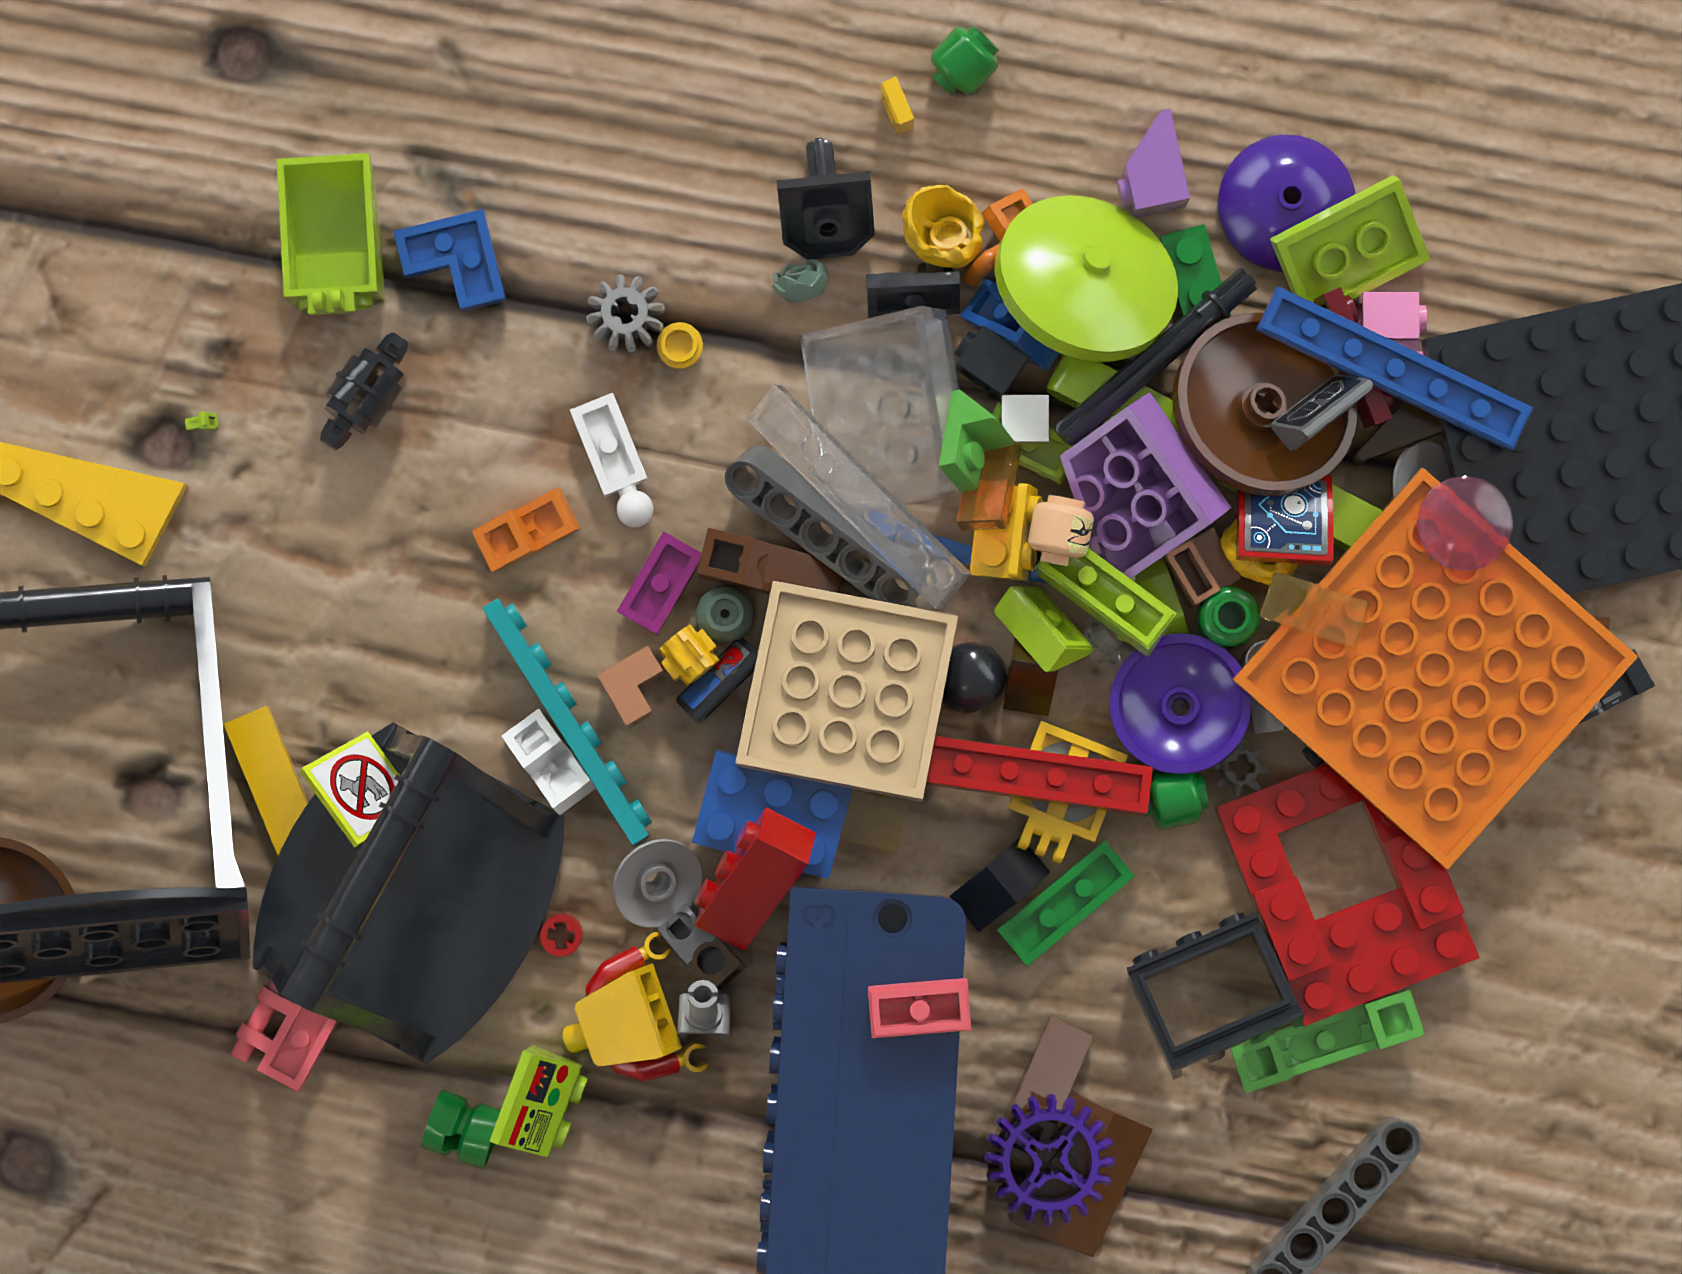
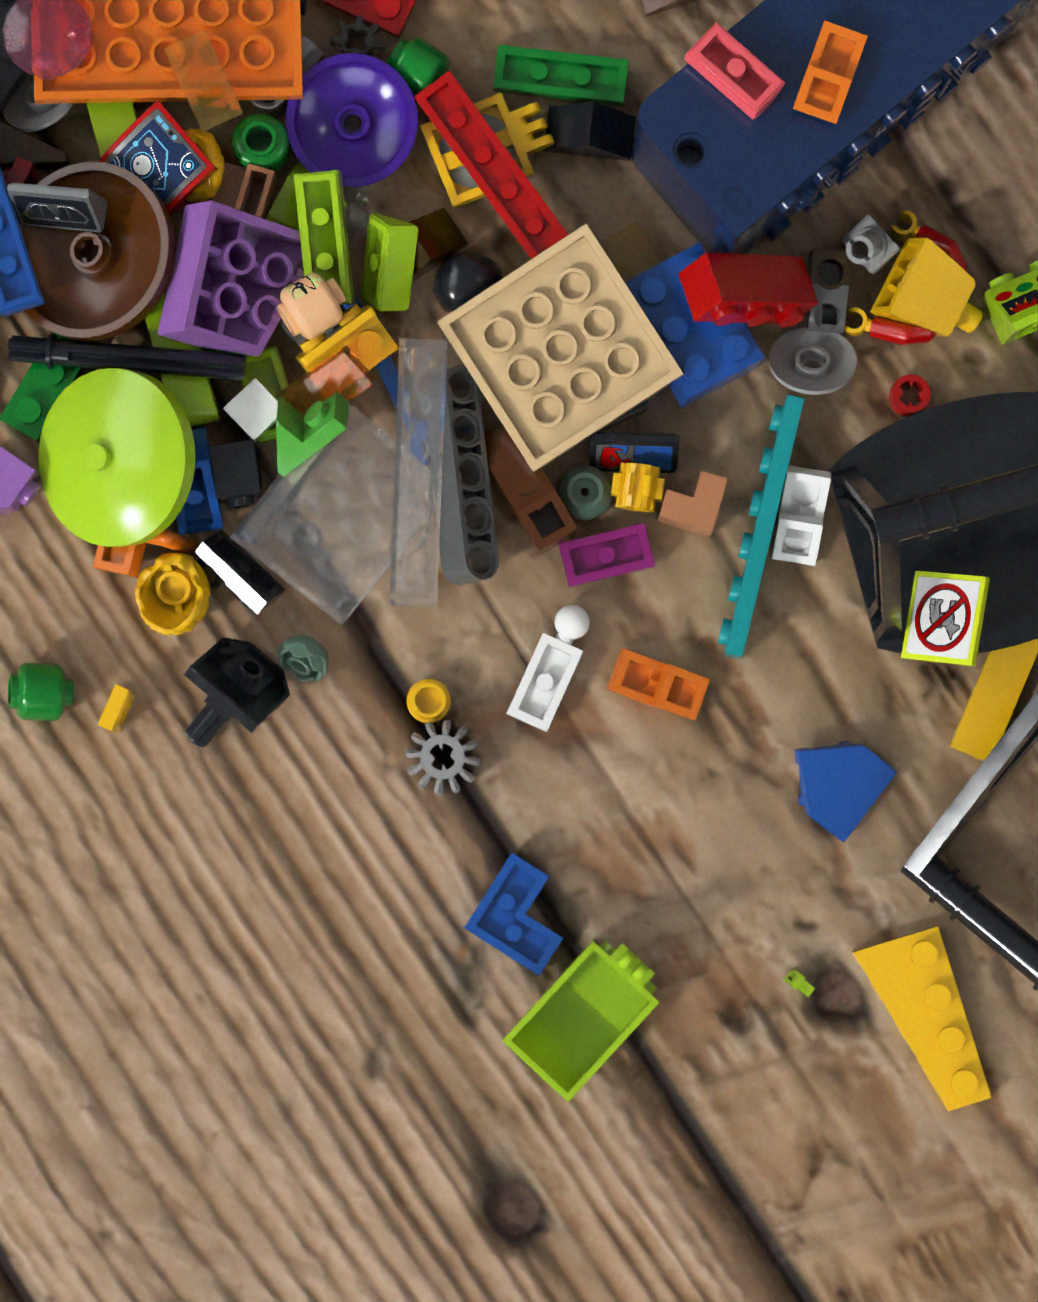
camera: 135 degrees left, 0 degrees up
black piece [320,332,408,451] -> none
none -> orange slope [793,20,868,124]
none -> blue slope [794,741,897,843]

